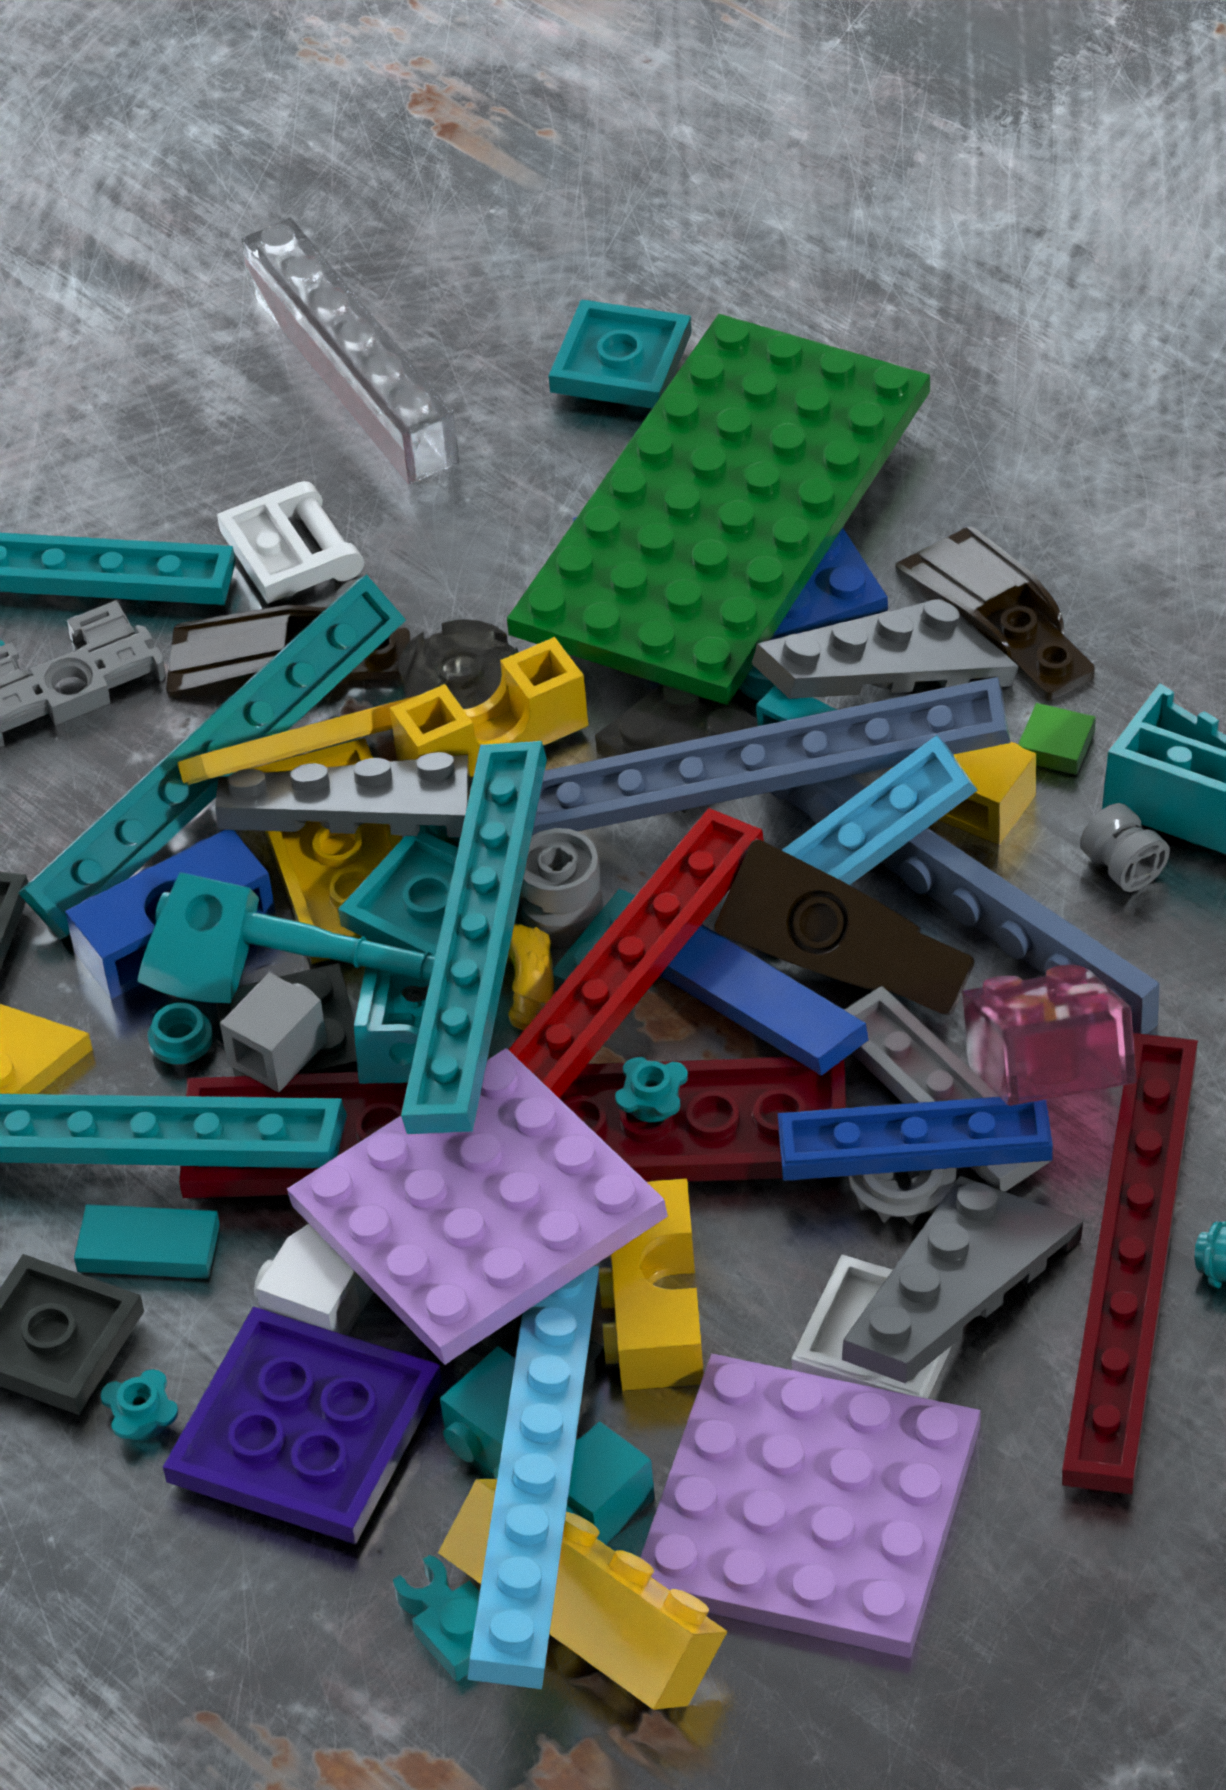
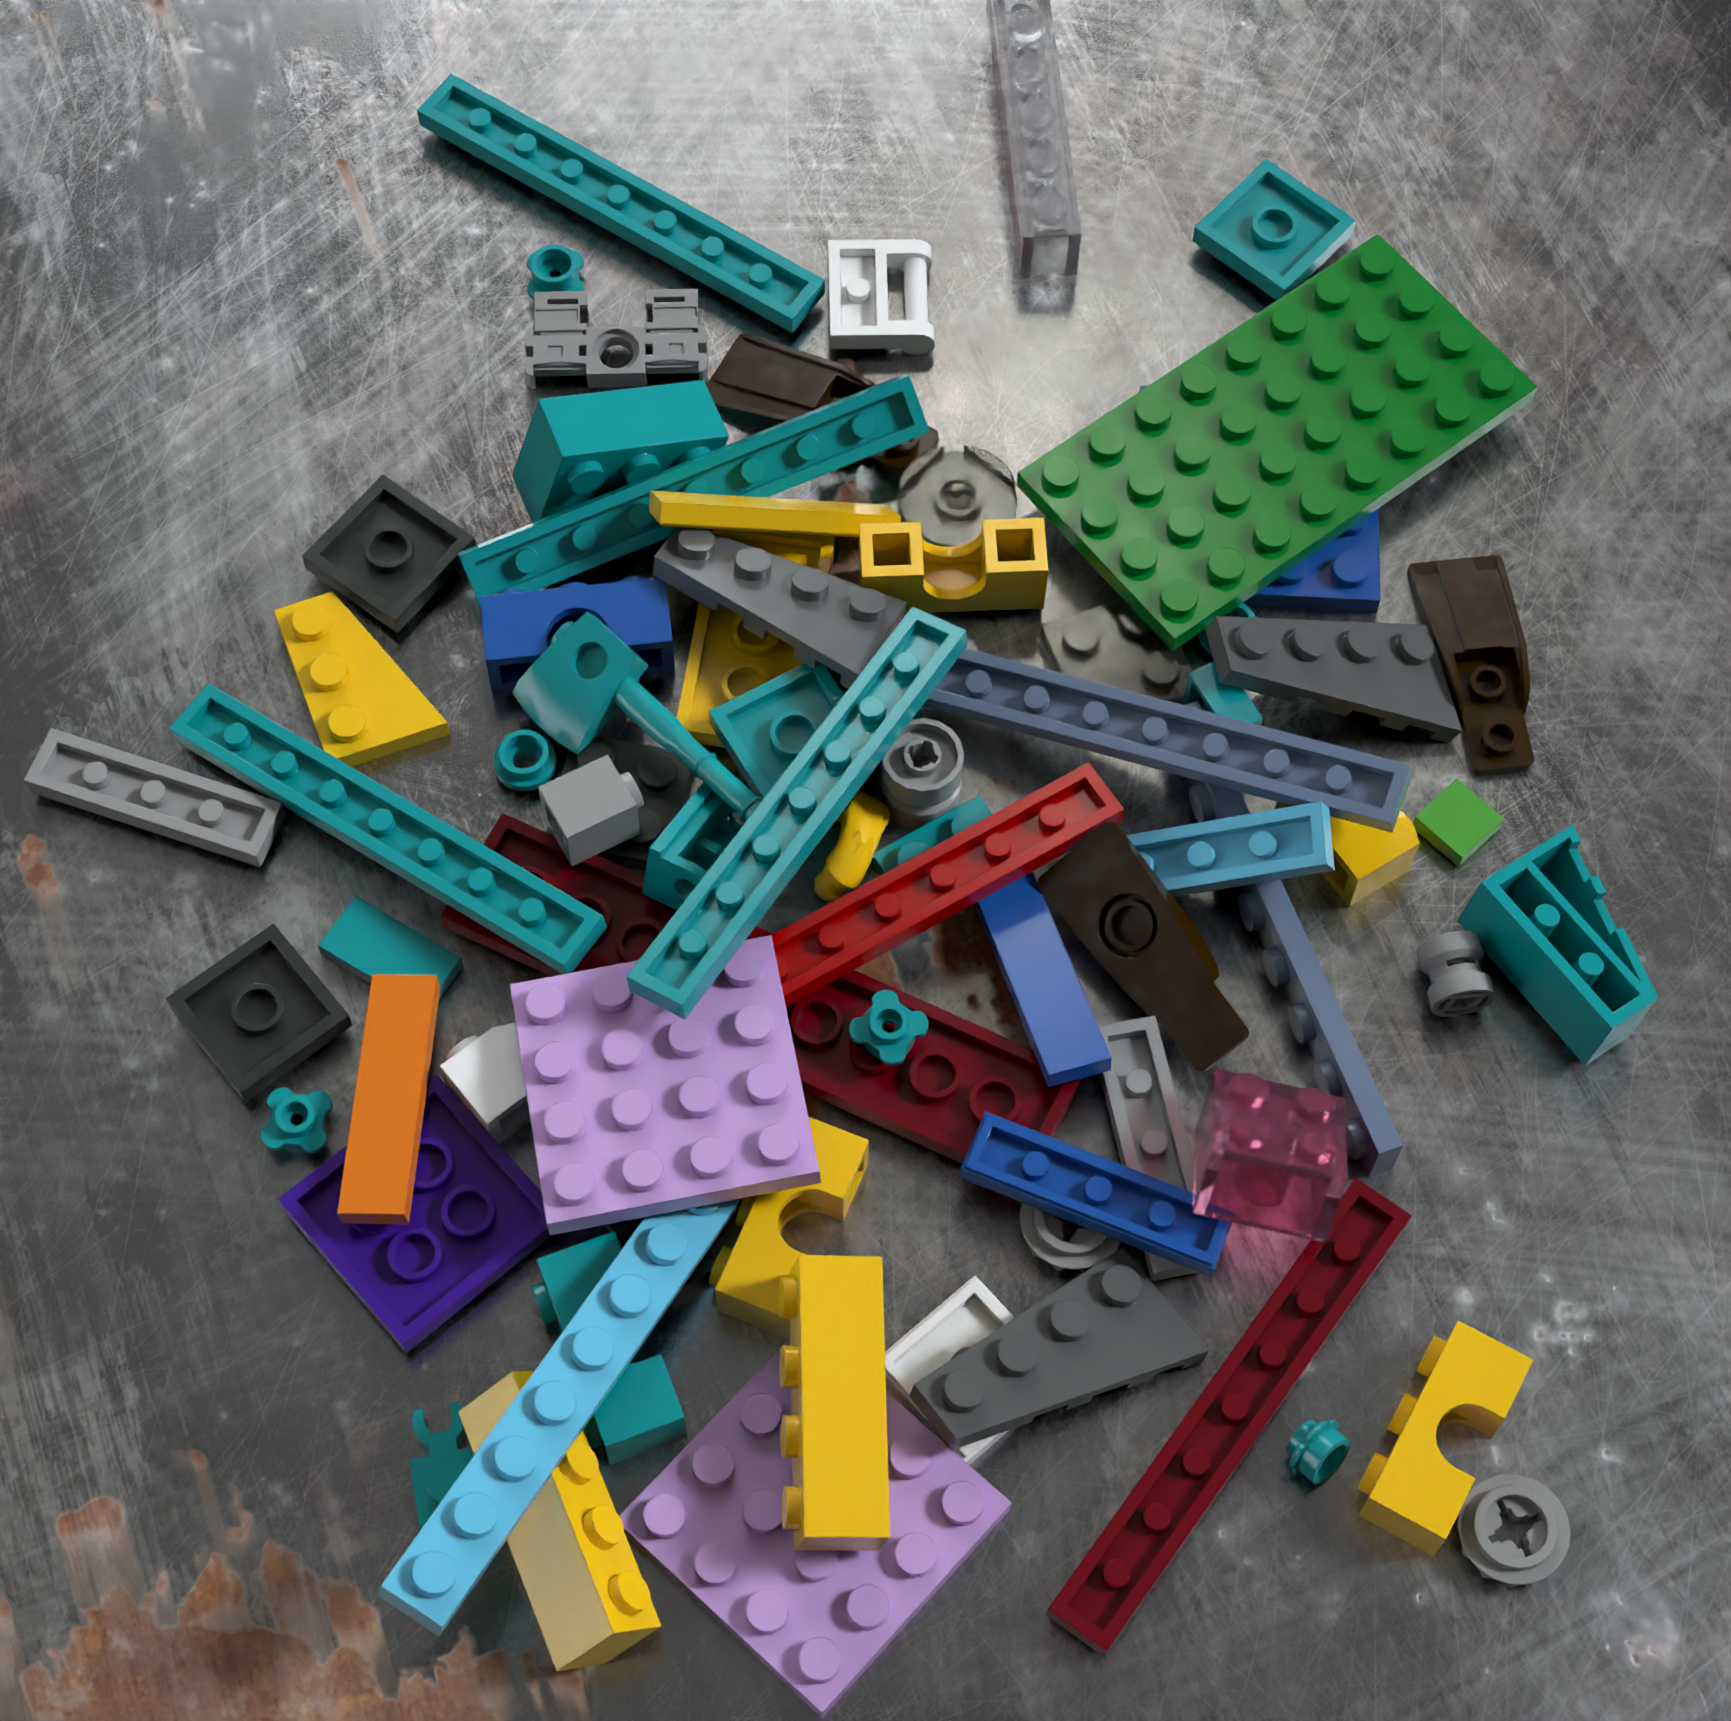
camera: 20 degrees right, 15 degrees up
none -> orange tile [337,974,441,1225]
none -> teal wedge [512,380,729,523]
none -> yellow brick [778,1255,890,1551]

